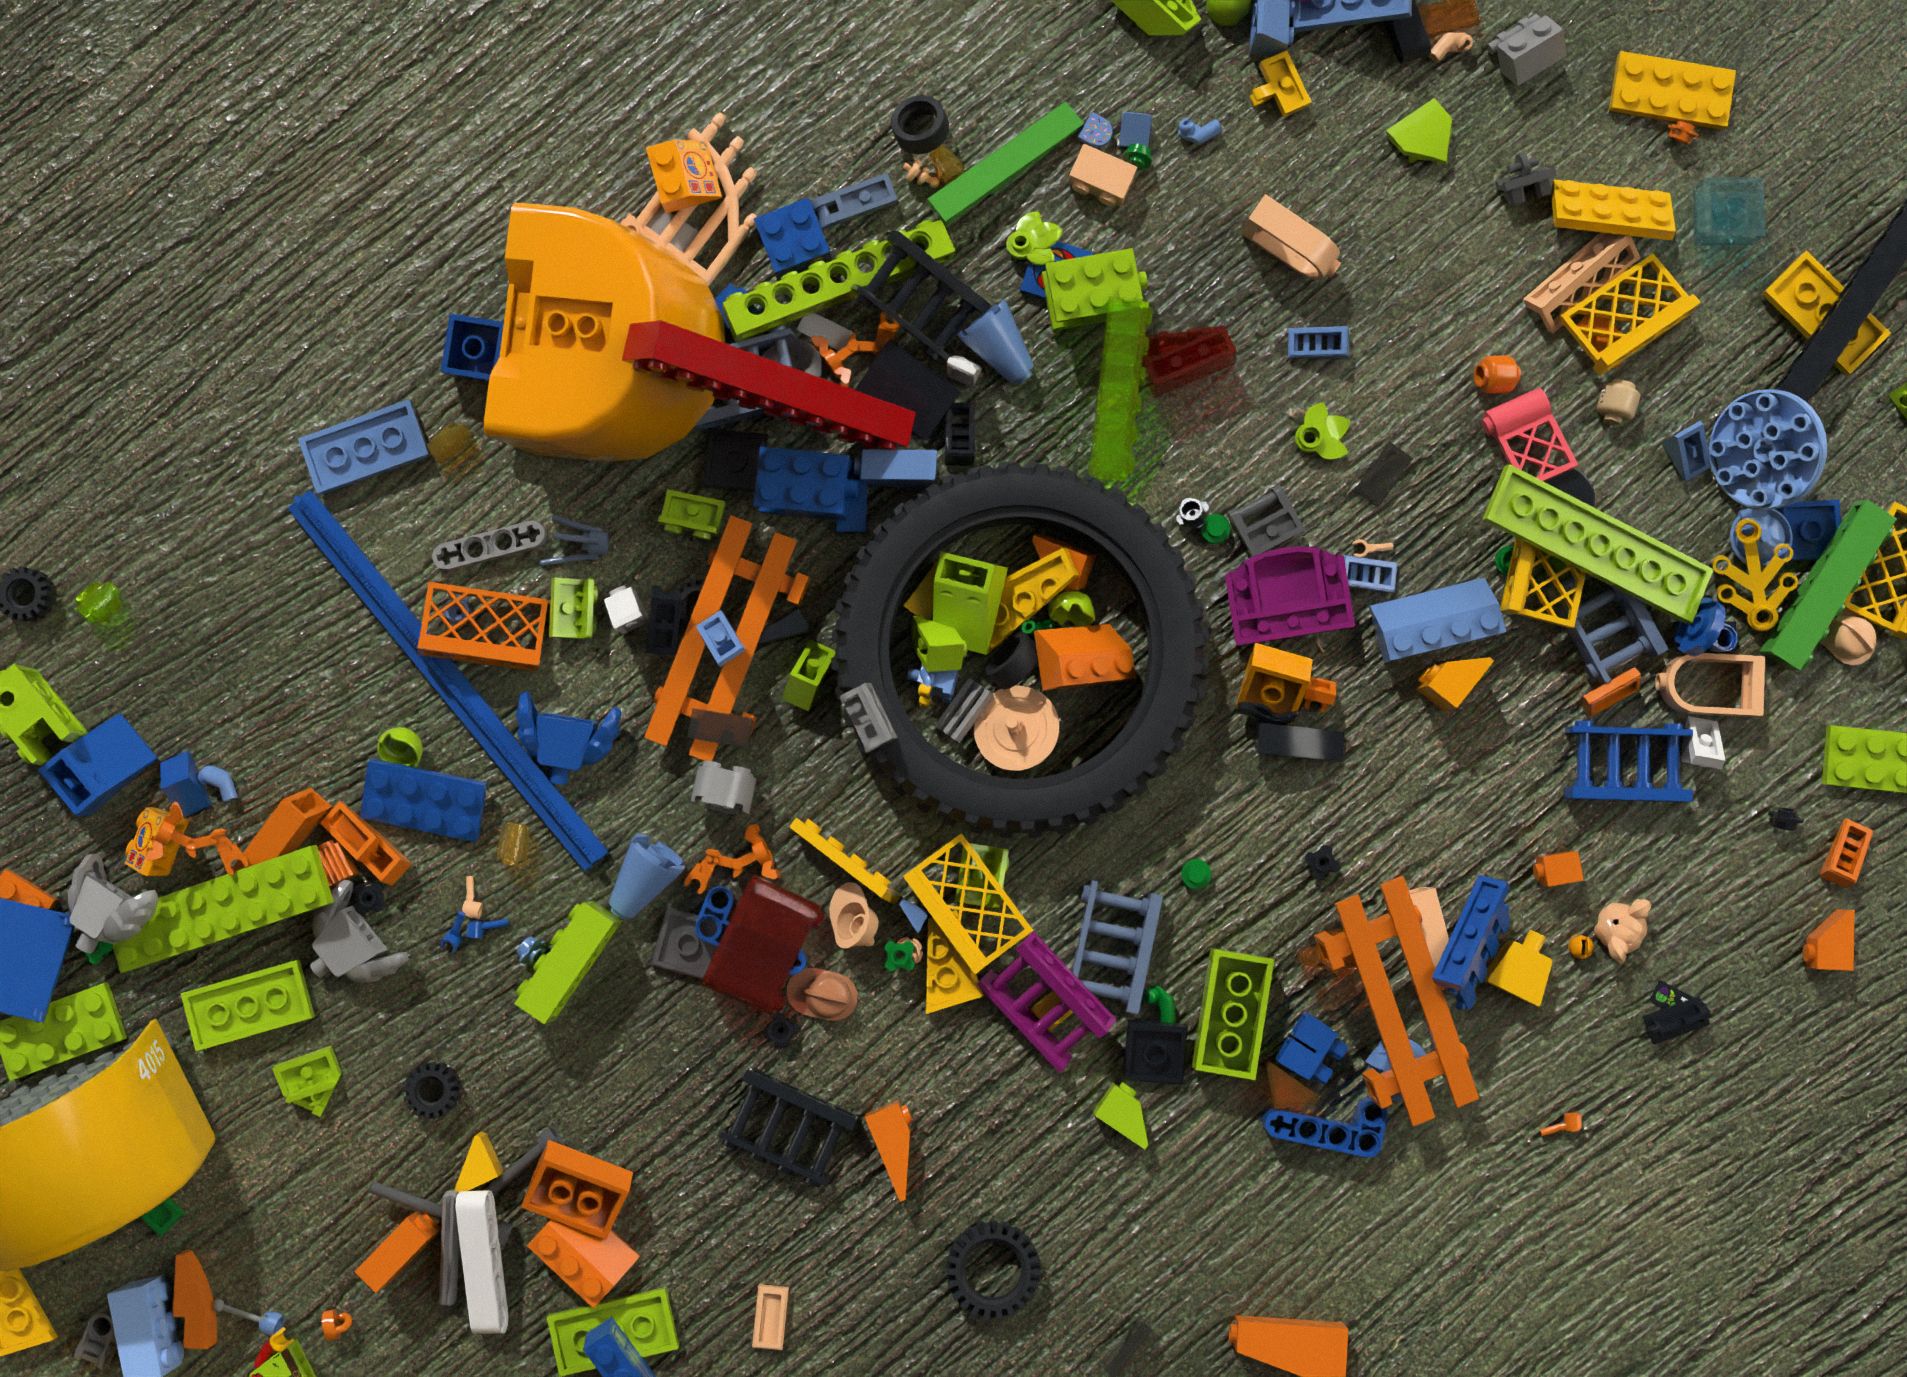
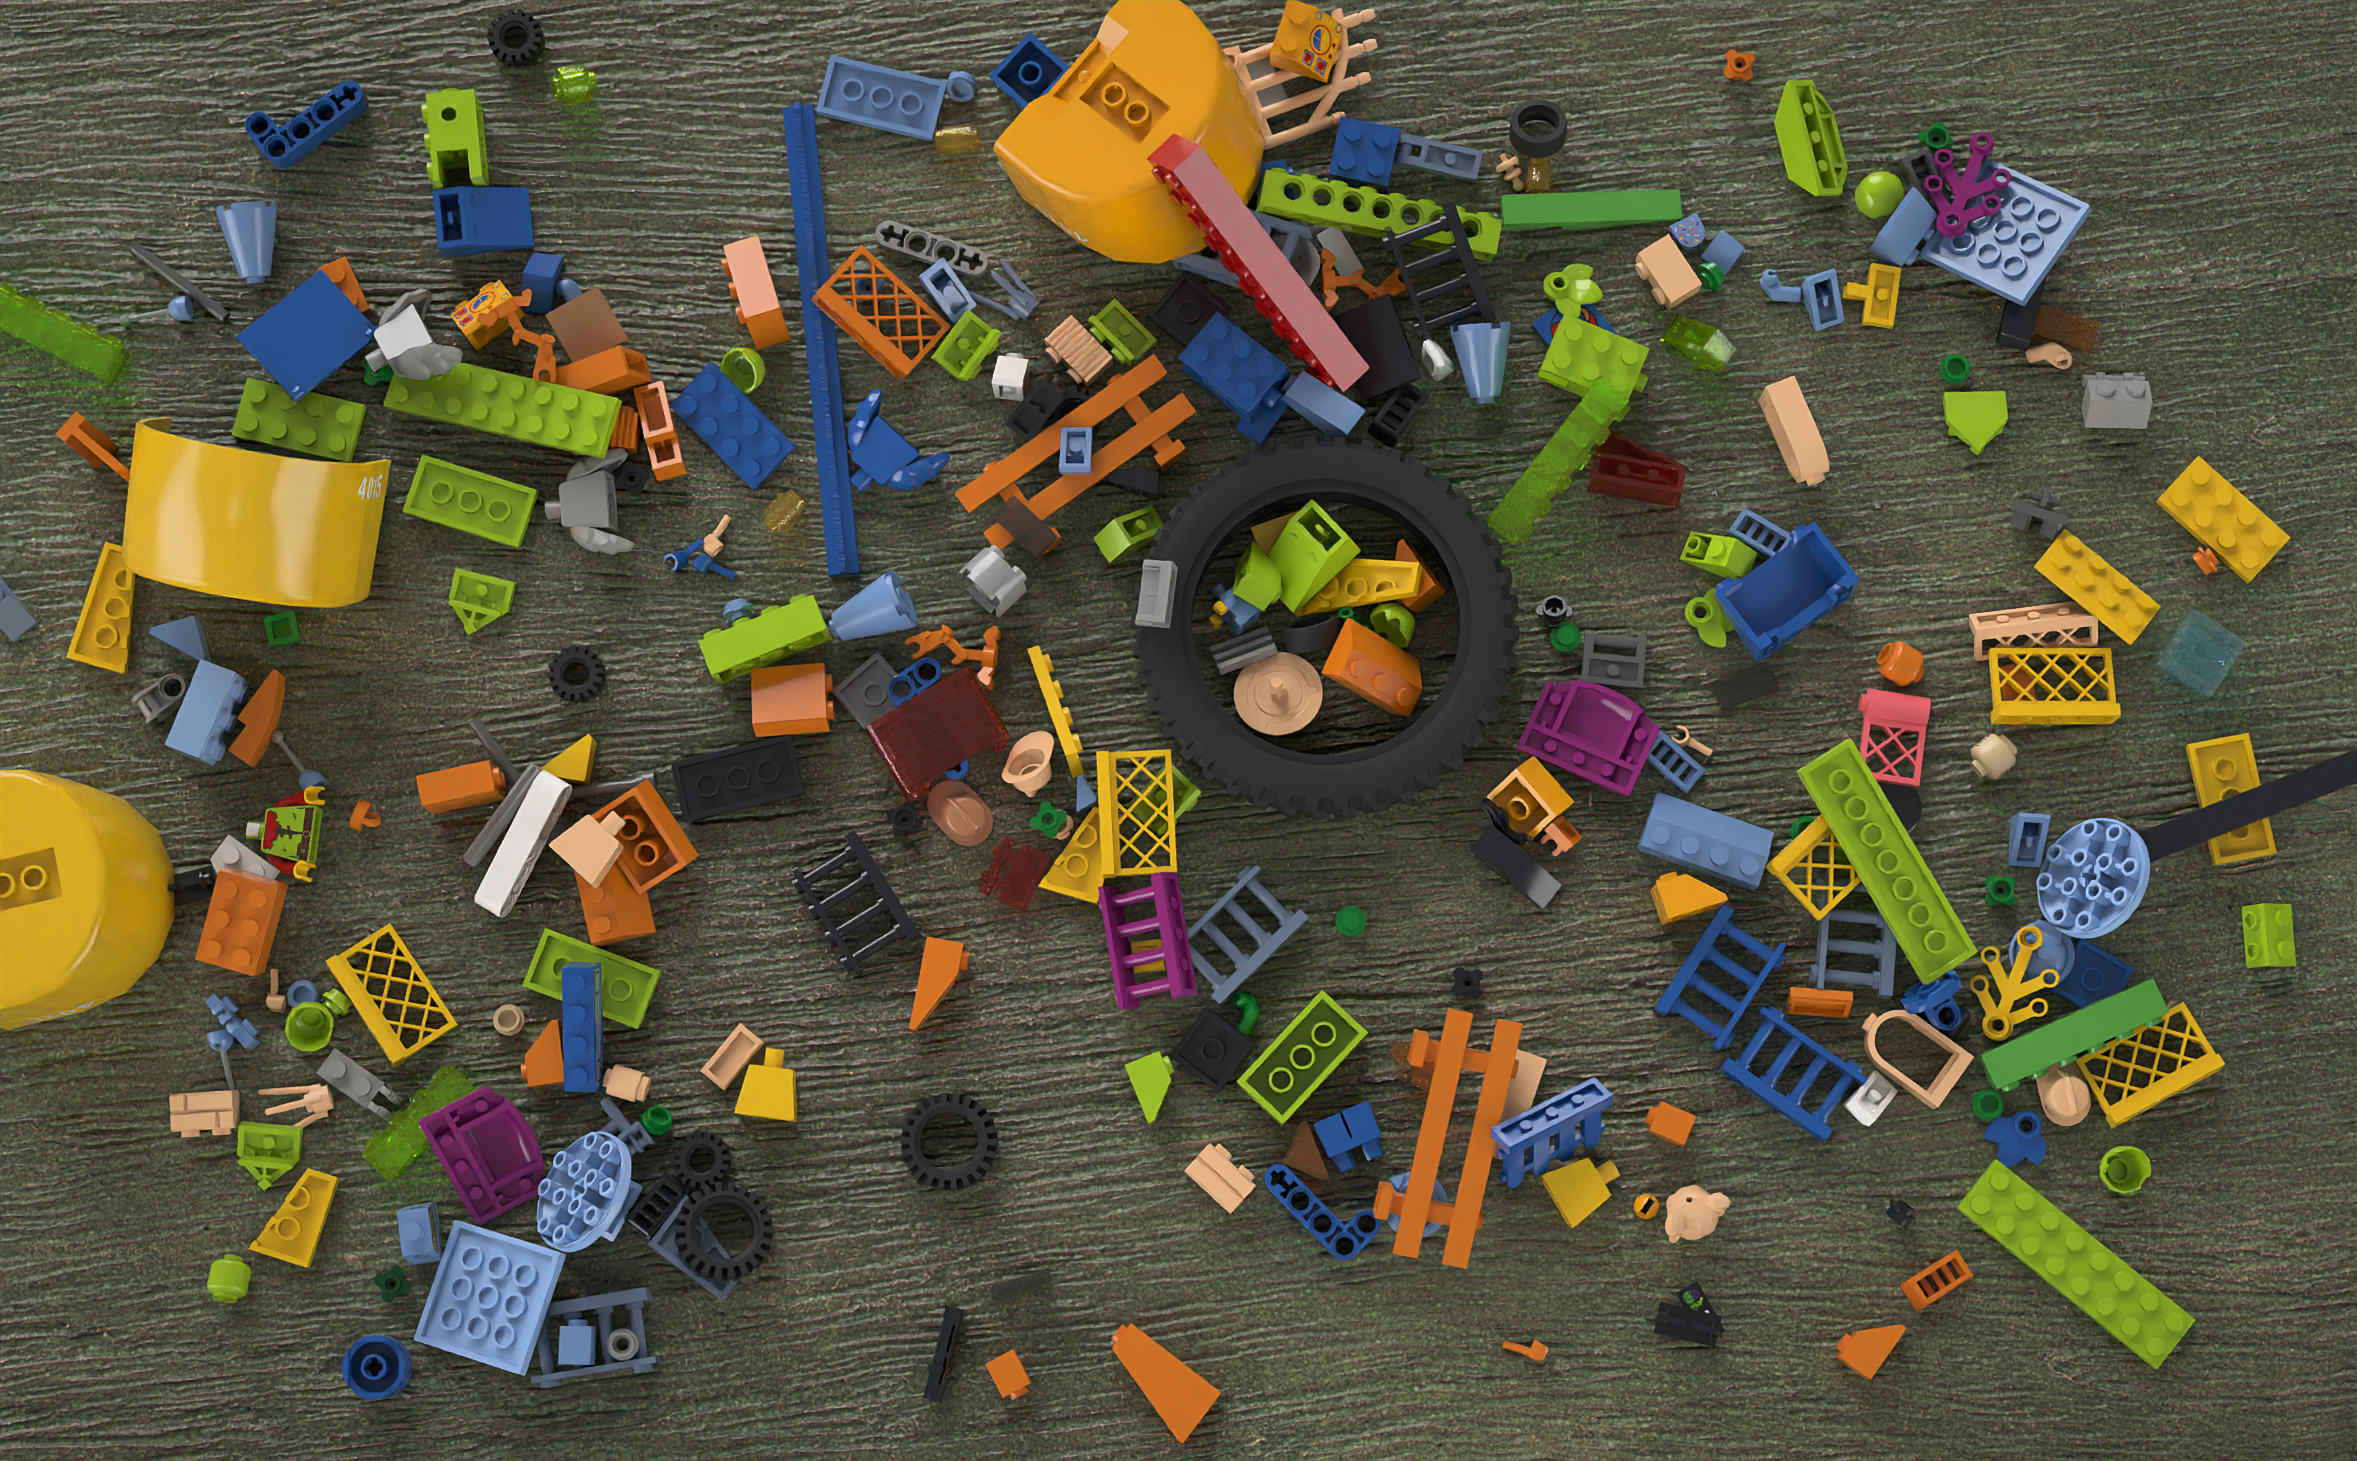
camera: 35 degrees right, 5 degrees down
none -> medium blue slope [149,615,212,663]
none -> medium nougat tile [544,286,628,363]
none -> light nougat torso [549,811,626,889]
none -> black plate [671,734,806,824]
none -> wedge [721,235,791,350]
none -> yellow torso [735,1048,797,1122]
none -> orange brick [751,663,835,737]
none -> medium blue slope [919,258,977,323]
none -> medium blue tile [946,71,977,102]
none -> clear red plate [978,836,1051,913]
none -> light nougat brick [1045,315,1113,388]
none -> light nougat brick [1184,1143,1256,1215]
none -> blue fence [1653,904,1787,1051]
none -> clear neon green slope [1661,315,1736,373]
none -> lime slope [1680,531,1757,579]
none -> blue windscreen [1714,522,1860,662]
none -> medium blue slope [1801,268,1844,331]
none -> green plate [1939,354,1970,384]
none -> green plate [1972,1089,2004,1120]
none -> green plate [1984,875,2016,906]
none -> blue plate [1984,1110,2046,1167]

